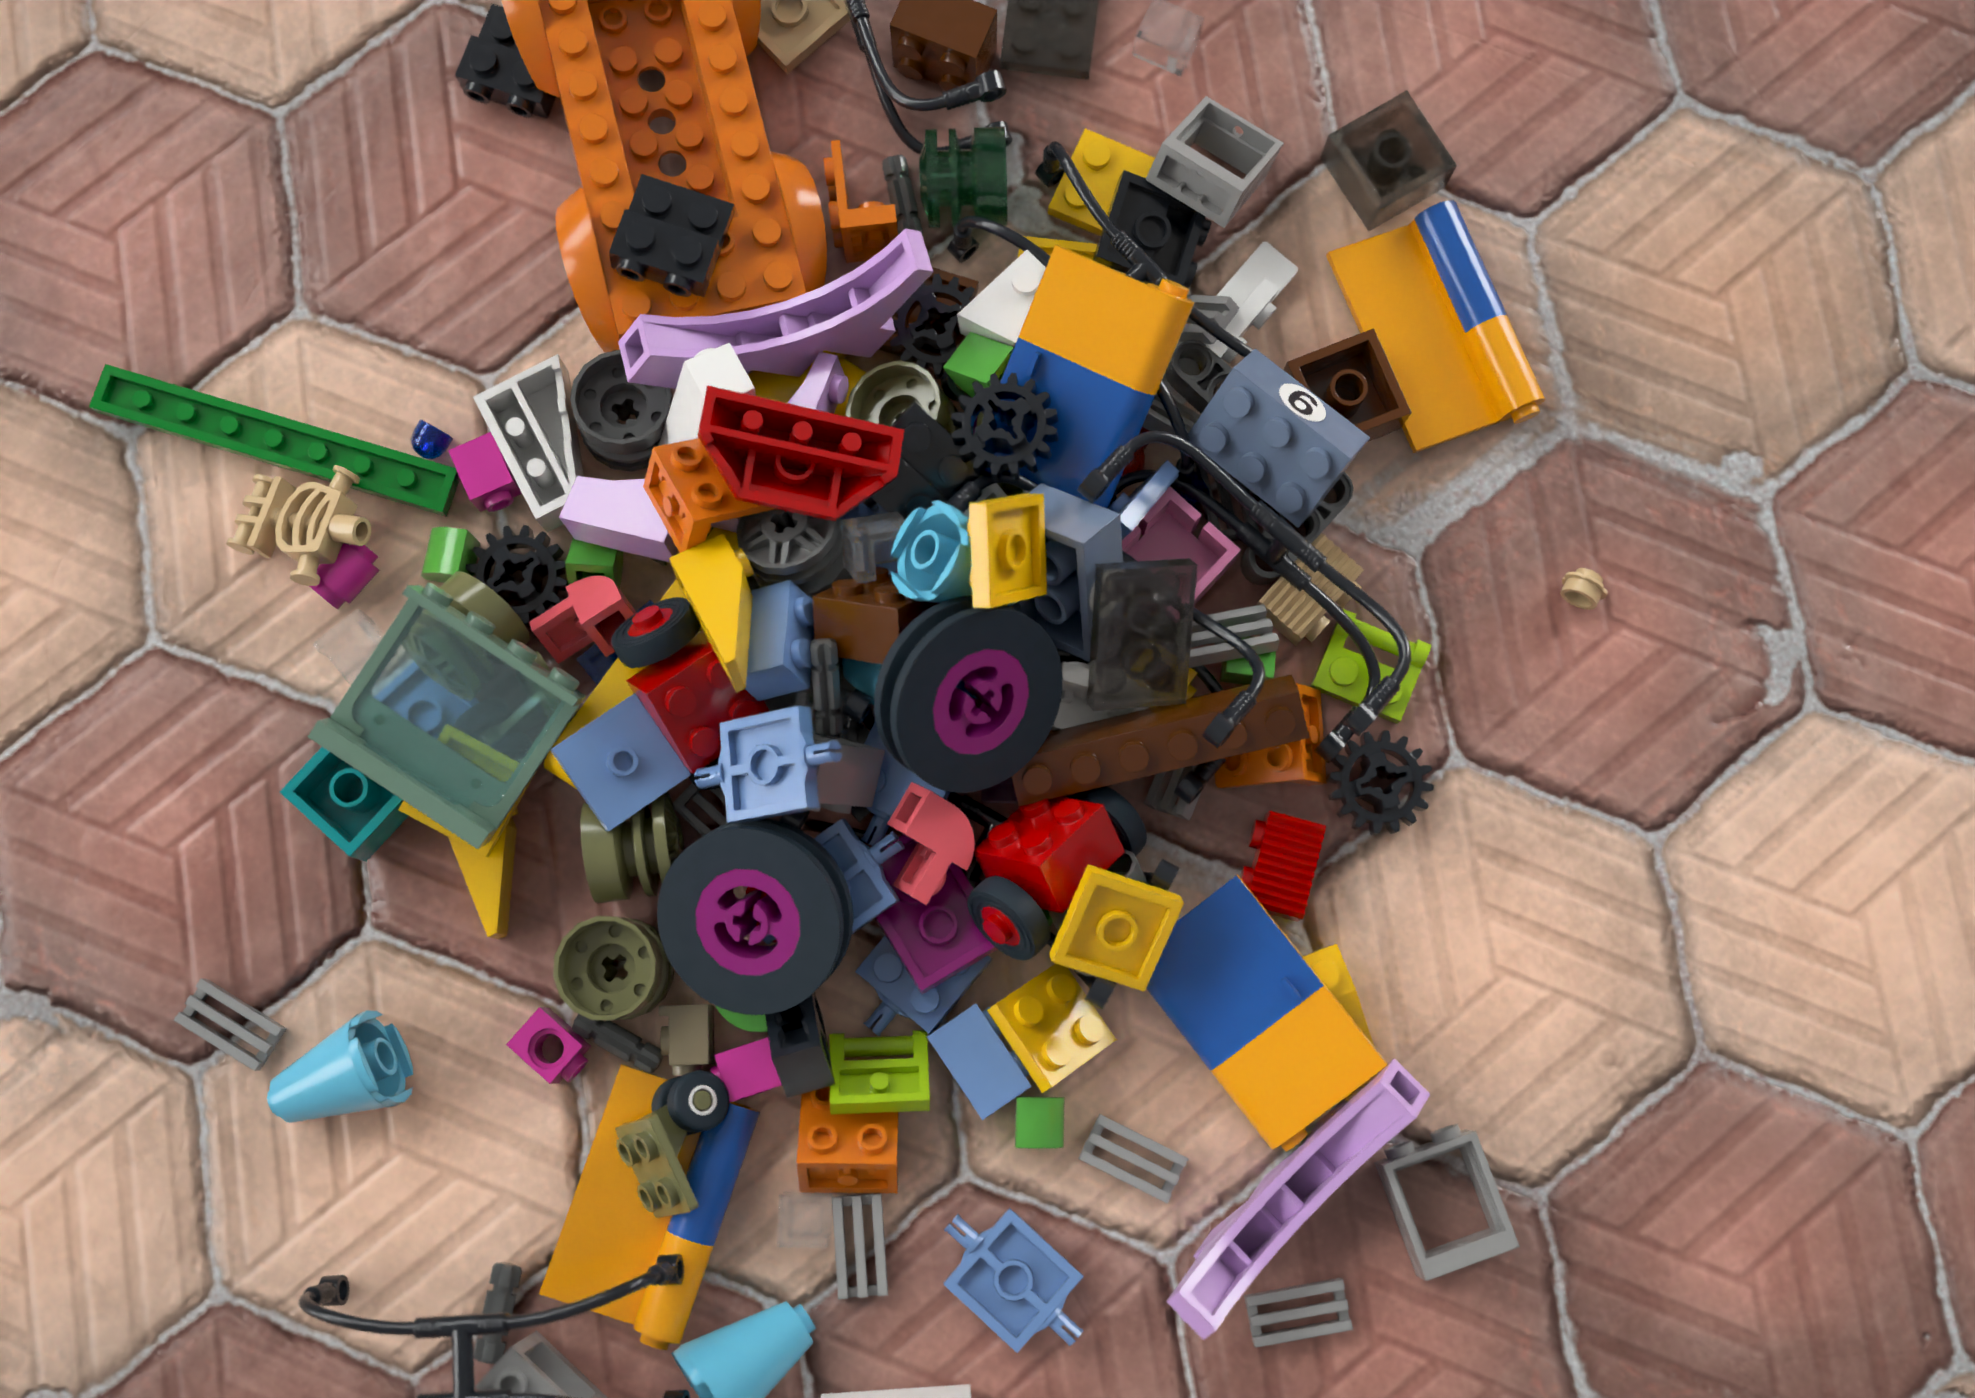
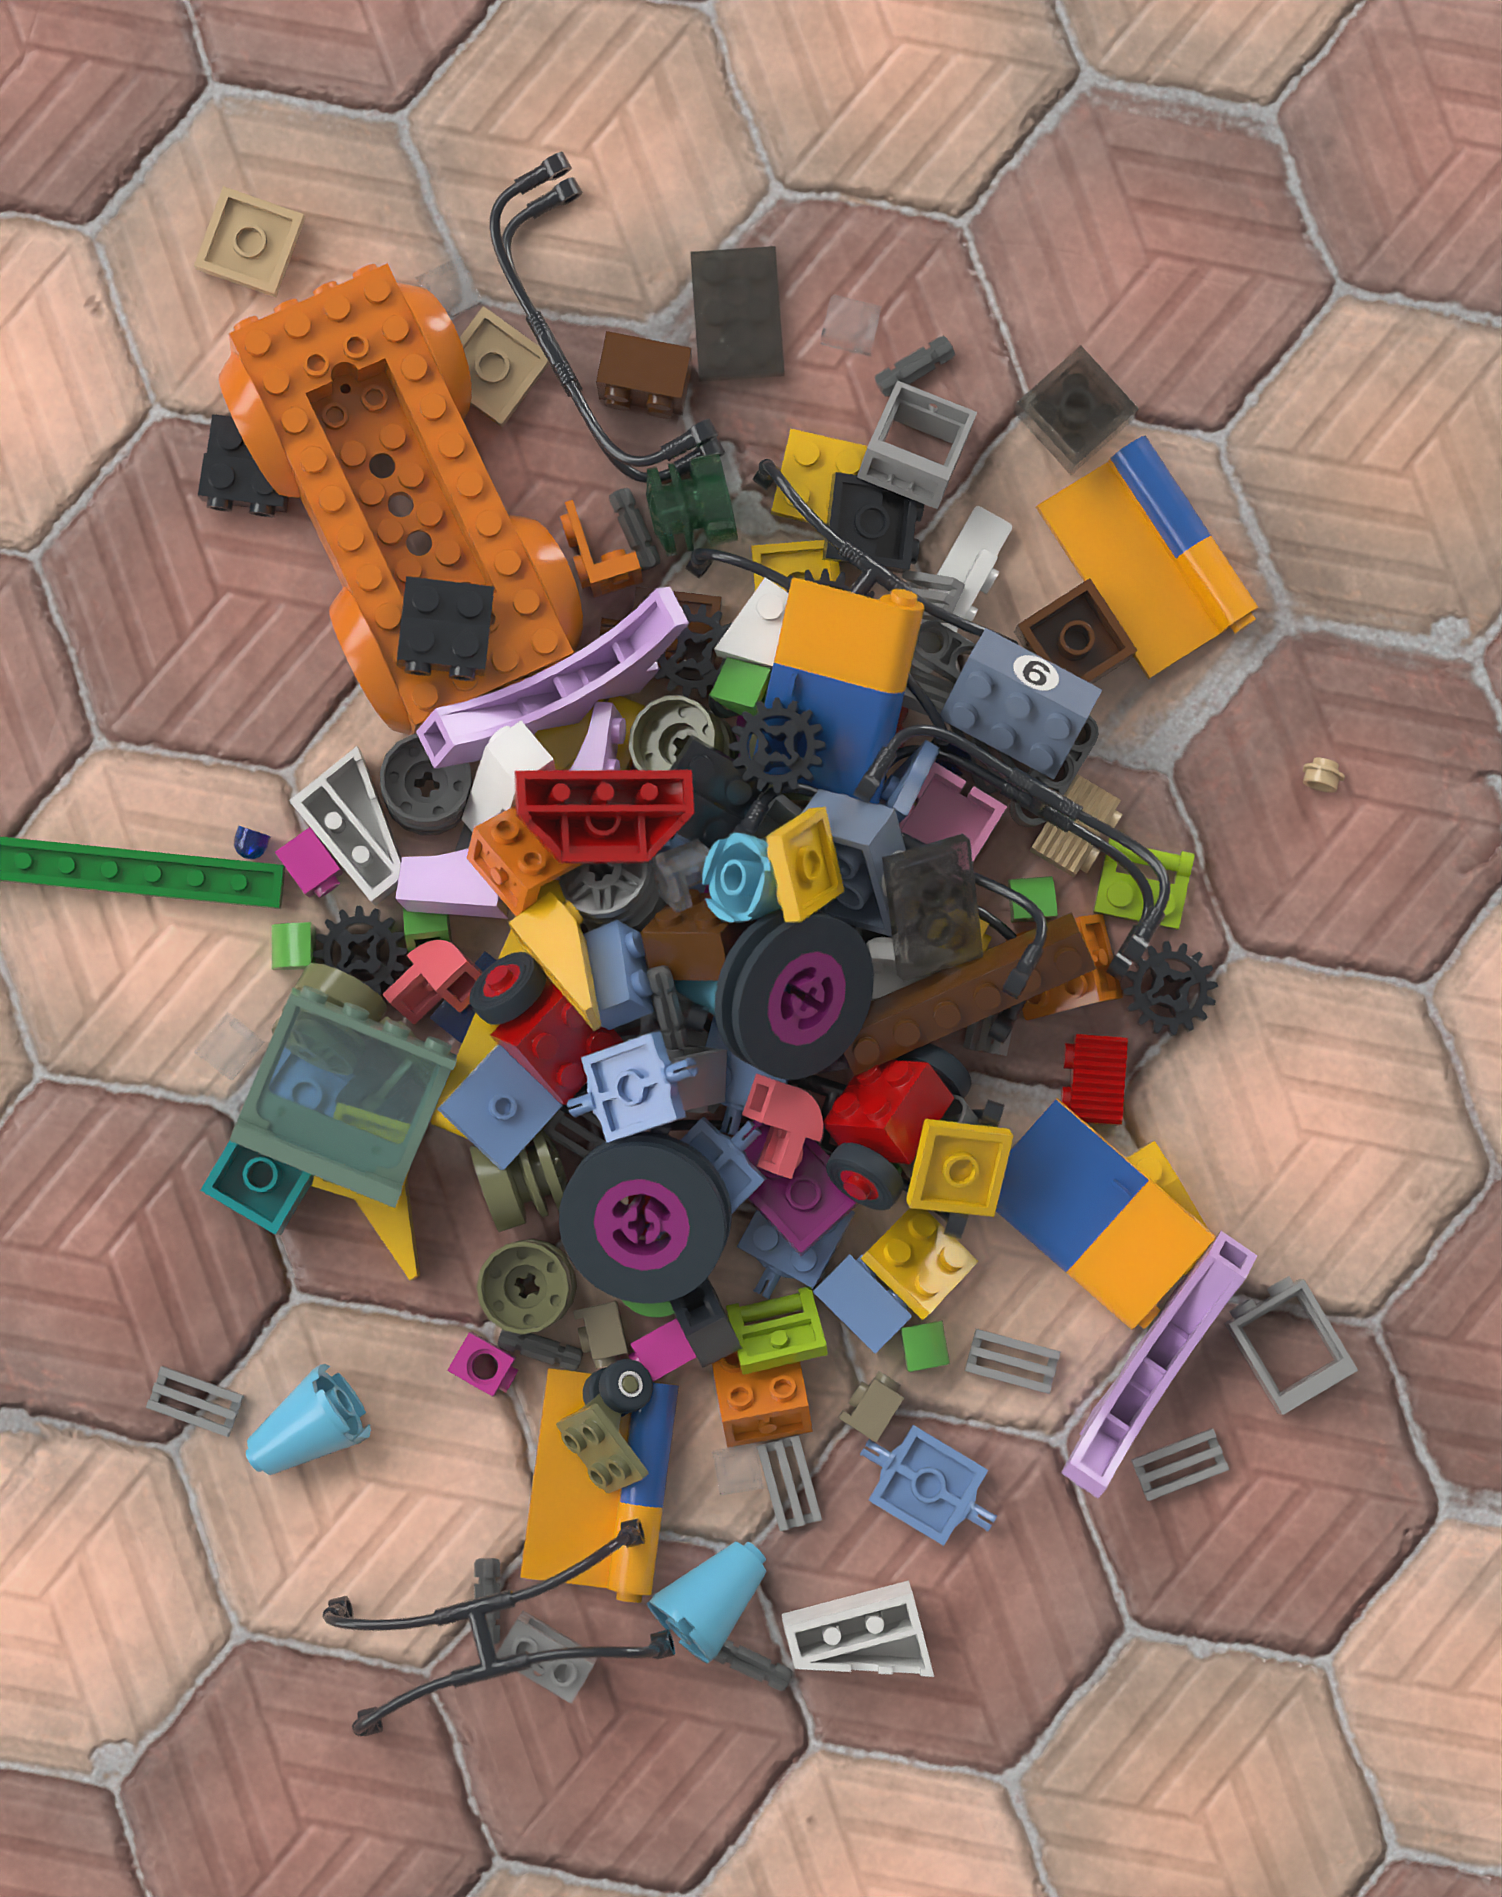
camera: 10 degrees left, 5 degrees up
tan piece [226,465,371,586] -> none
dark pink brick [309,543,380,609] -> none
light grey tile [1171,604,1280,669] -> none
none -> dark tan brick [838,1371,904,1442]
none -> dark grey axle [874,336,955,397]

